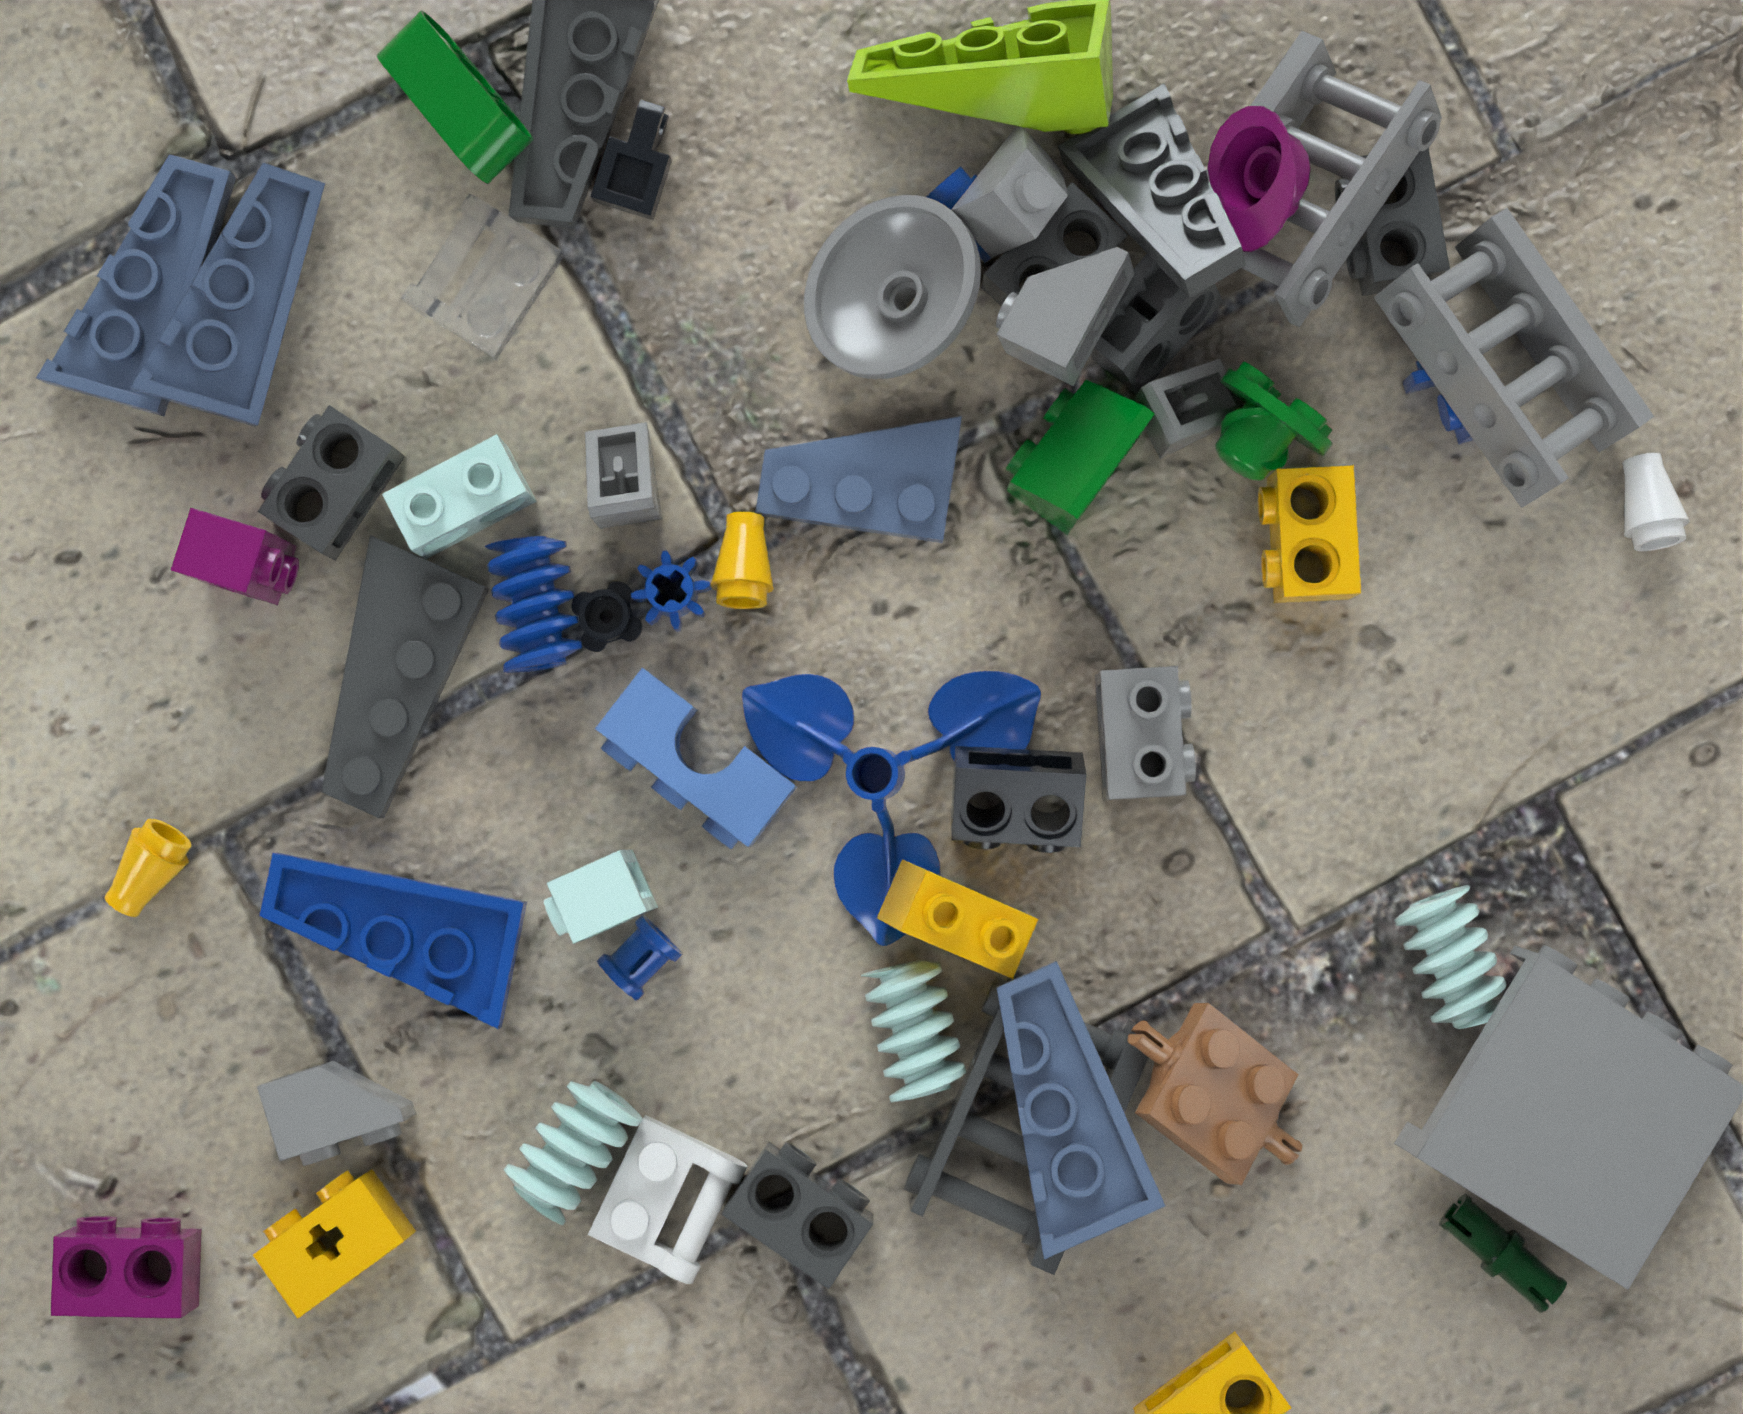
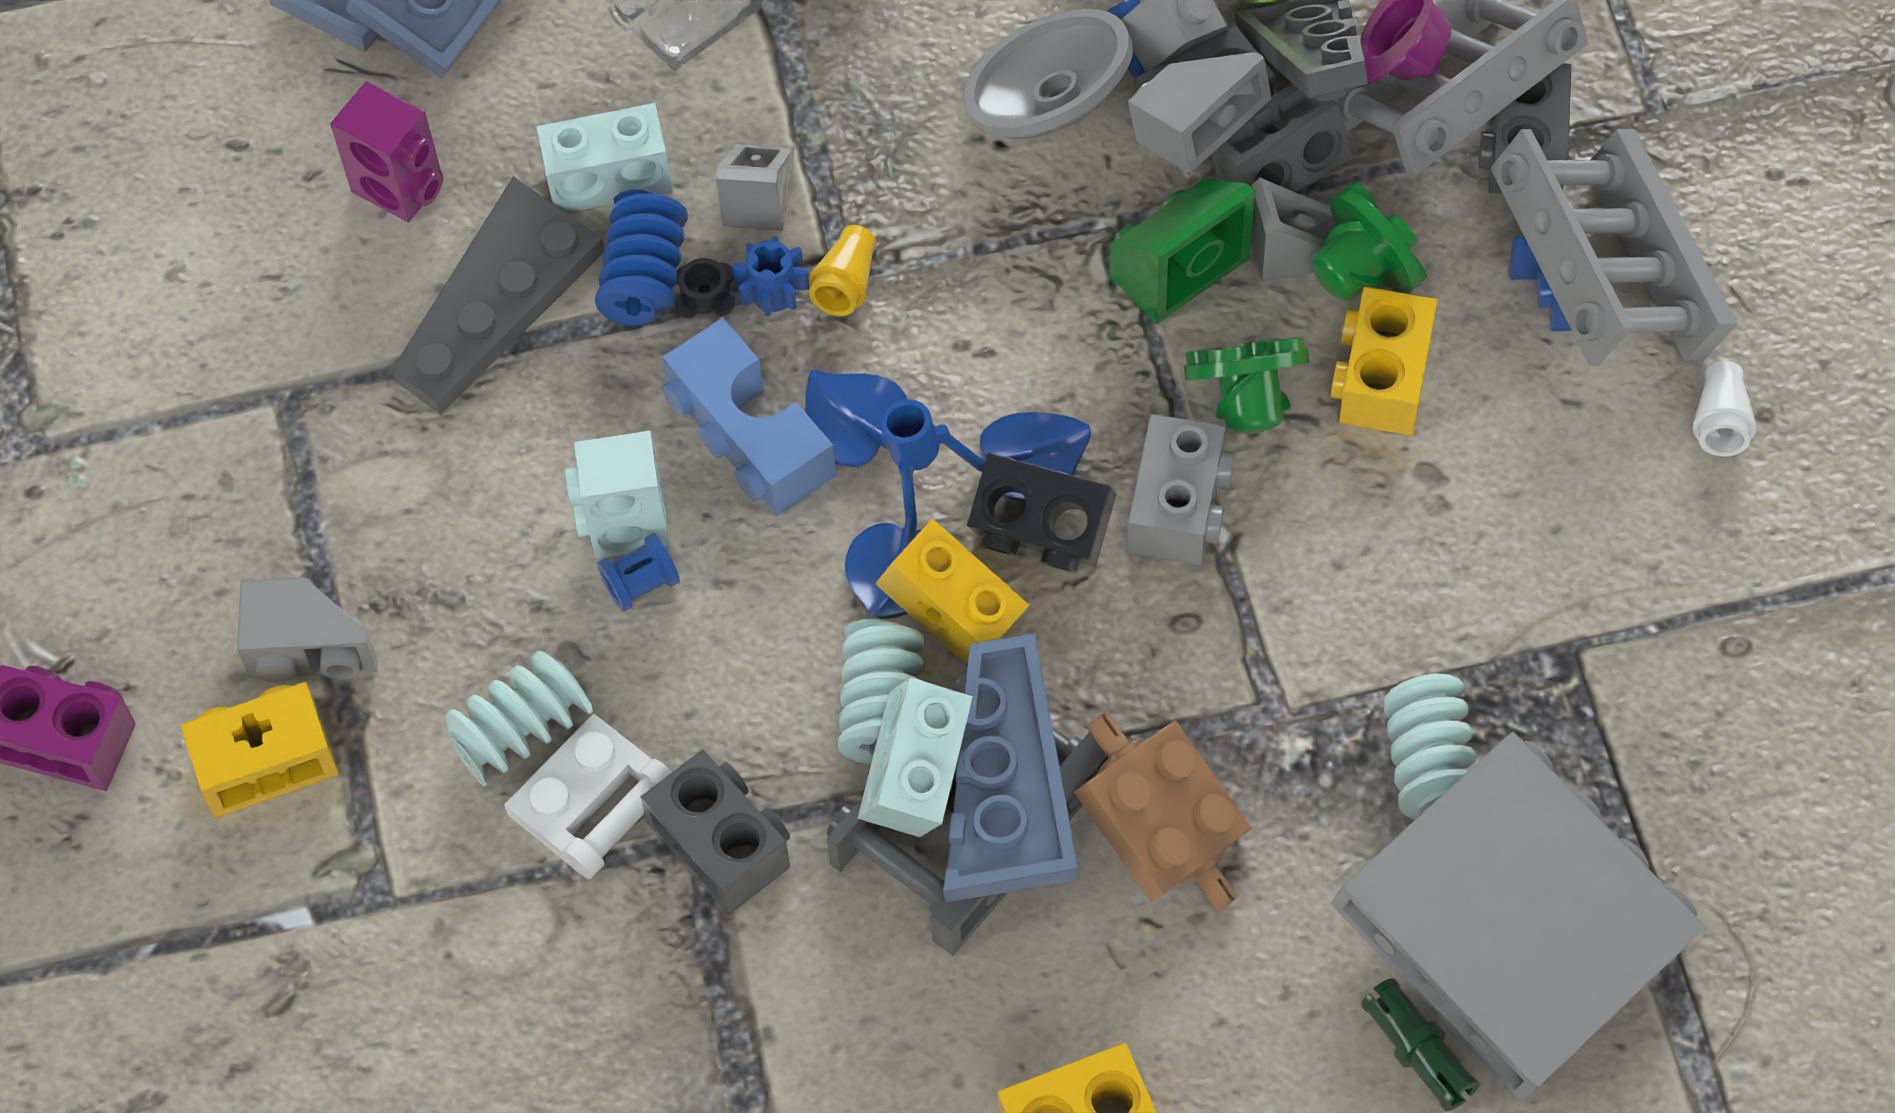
camera: 15 degrees right, 25 degrees down
yellow cone [104,819,192,917] -> none
dark grey brick [258,405,405,561] -> none
blue wing [259,853,527,1029] -> none
sand blue wing [755,416,962,543] -> none
none -> light aqua brick [857,677,973,837]
none -> green plate [1184,336,1310,434]

